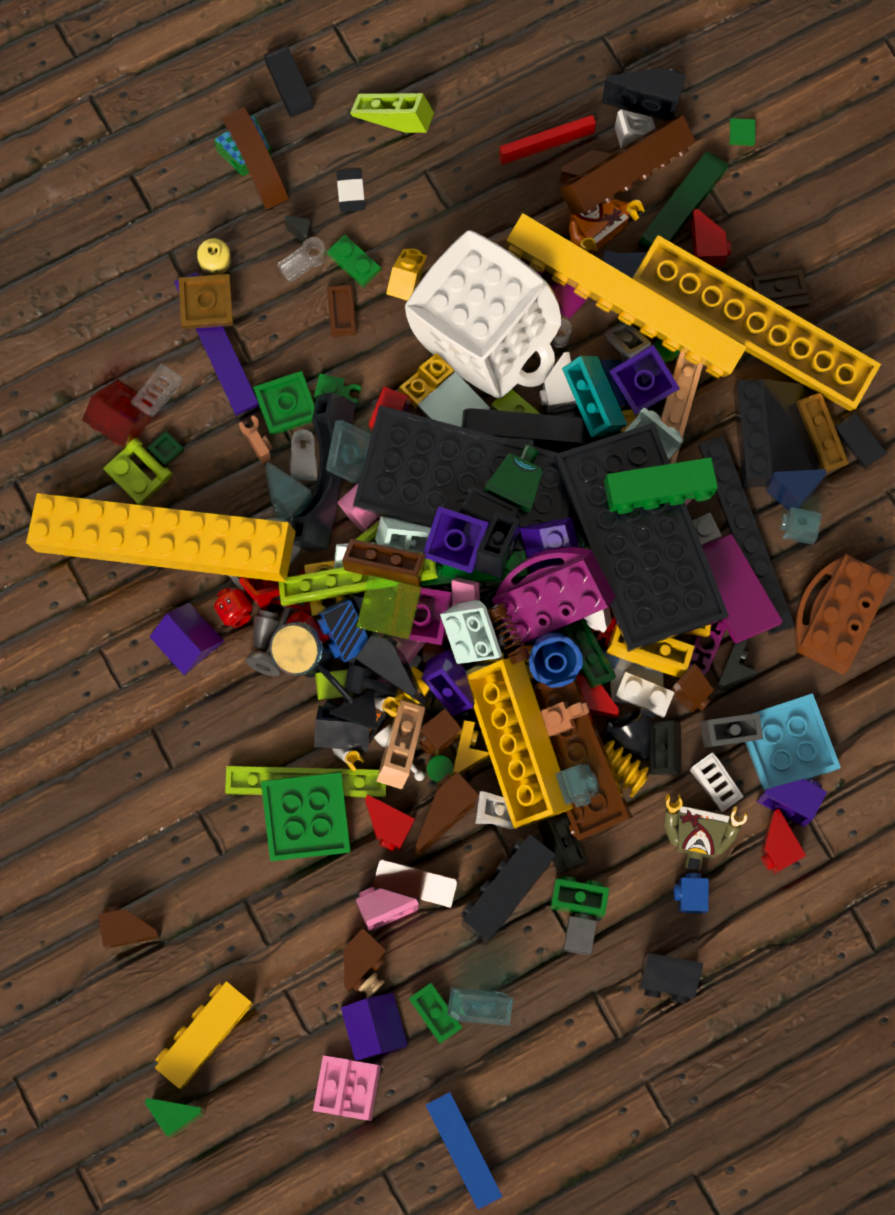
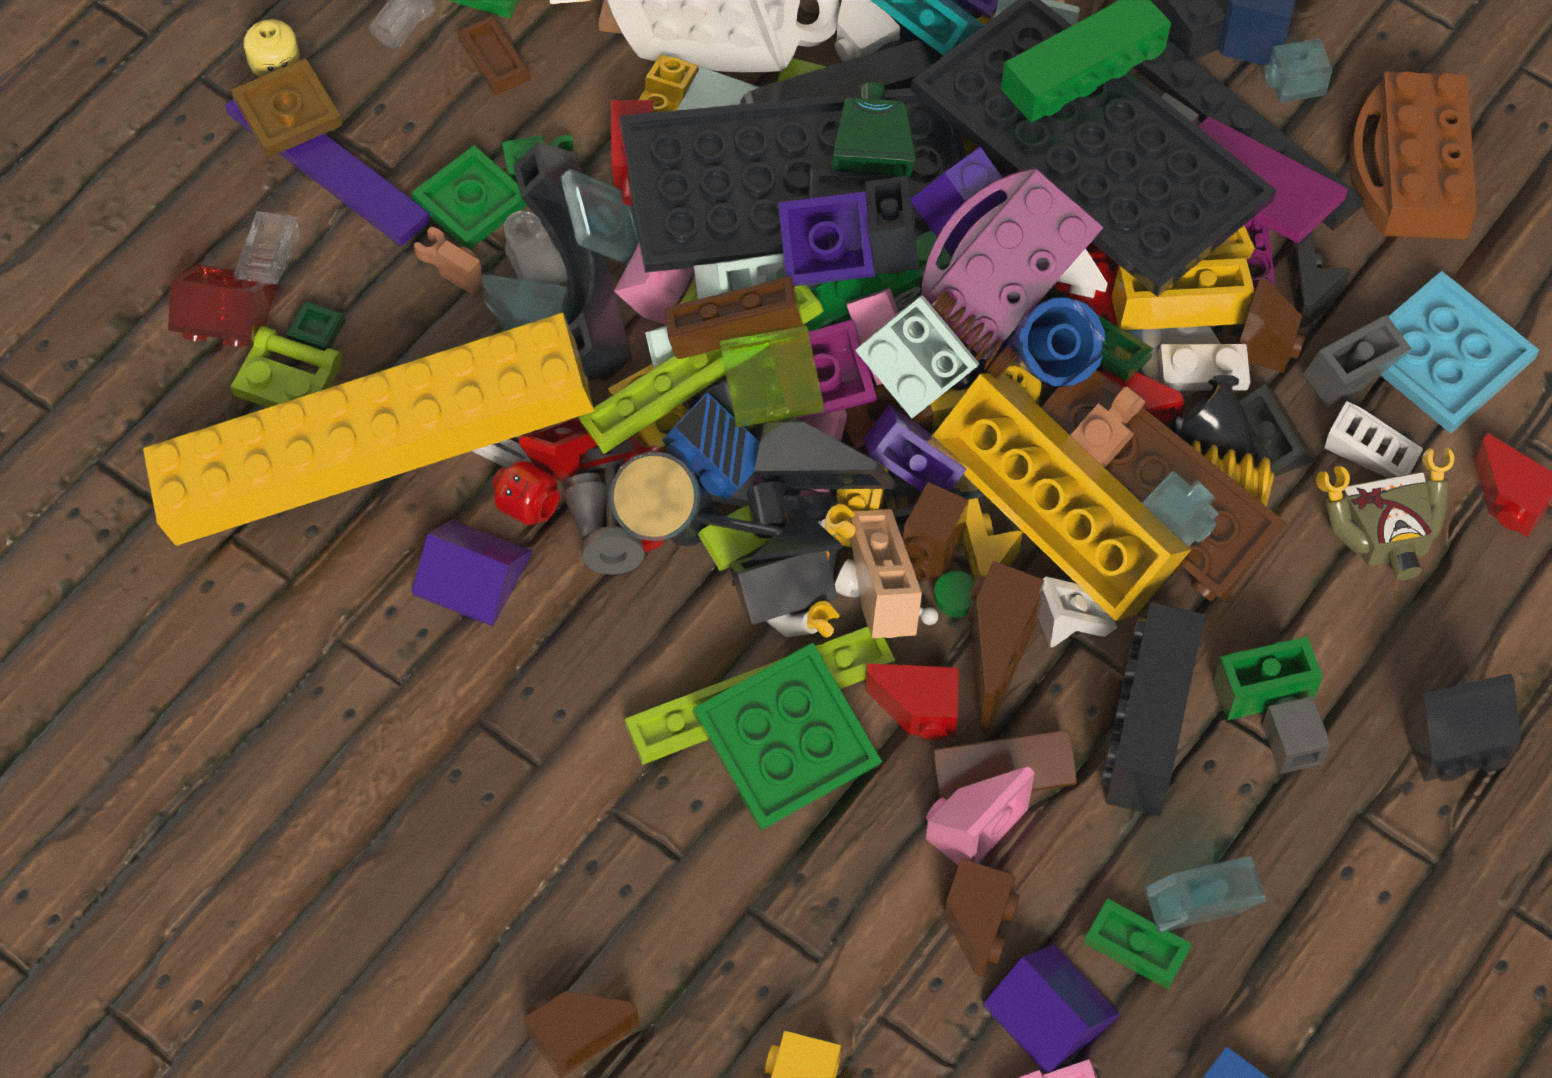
camera: 20 degrees left, 15 degrees down
tan bush [359,972,385,998] -> none
pearl dark grey slope [538,813,588,874] -> none
blue brick [674,873,709,914] -> none
dark purple slope [757,779,827,828] -> none

